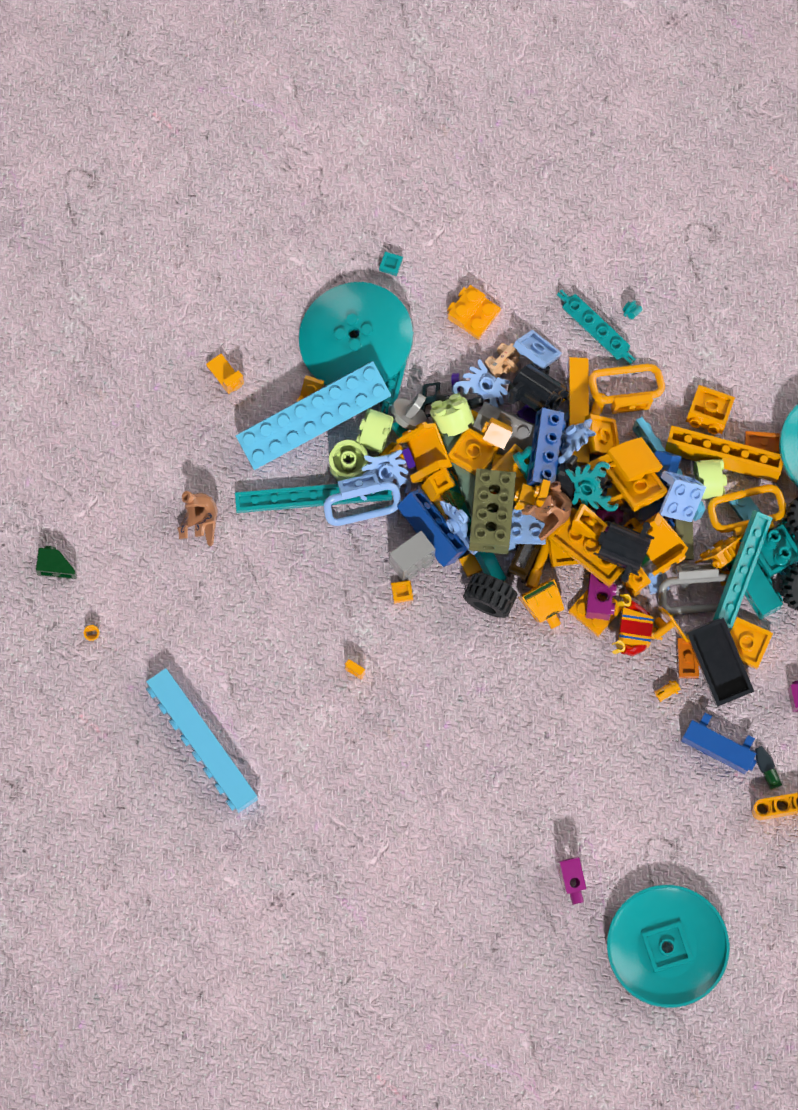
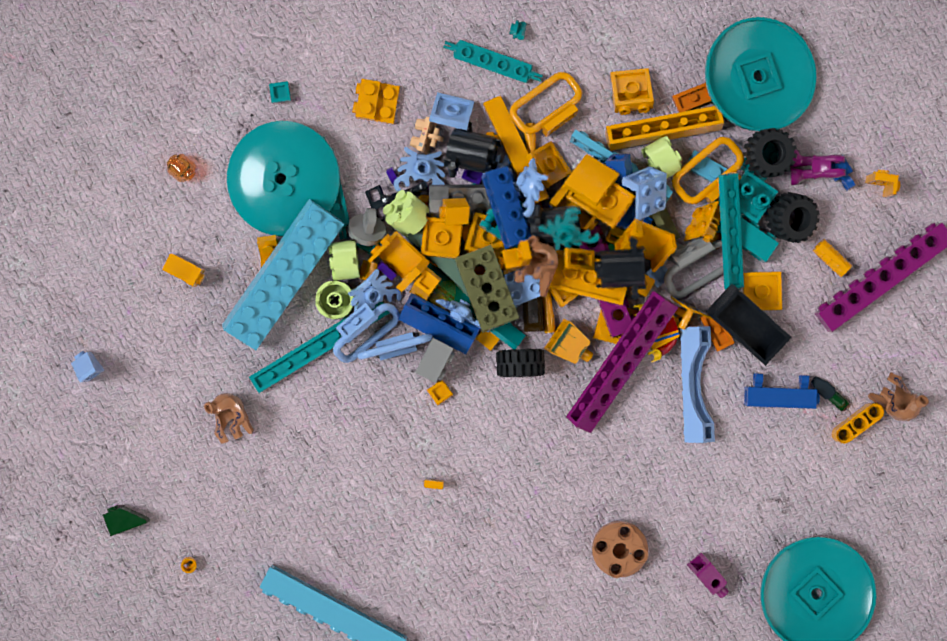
camera: 25 degrees left, 15 degrees up
light orange pin [654,680,681,702] -> none
none -> light blue slope [71,351,104,382]
none -> clear orange head [167,154,196,182]
none -> light blue bar [357,332,433,361]
none -> magenta brick [566,291,678,433]
none -> nougat piece [592,521,648,578]
none -> light blue arch [680,326,715,443]

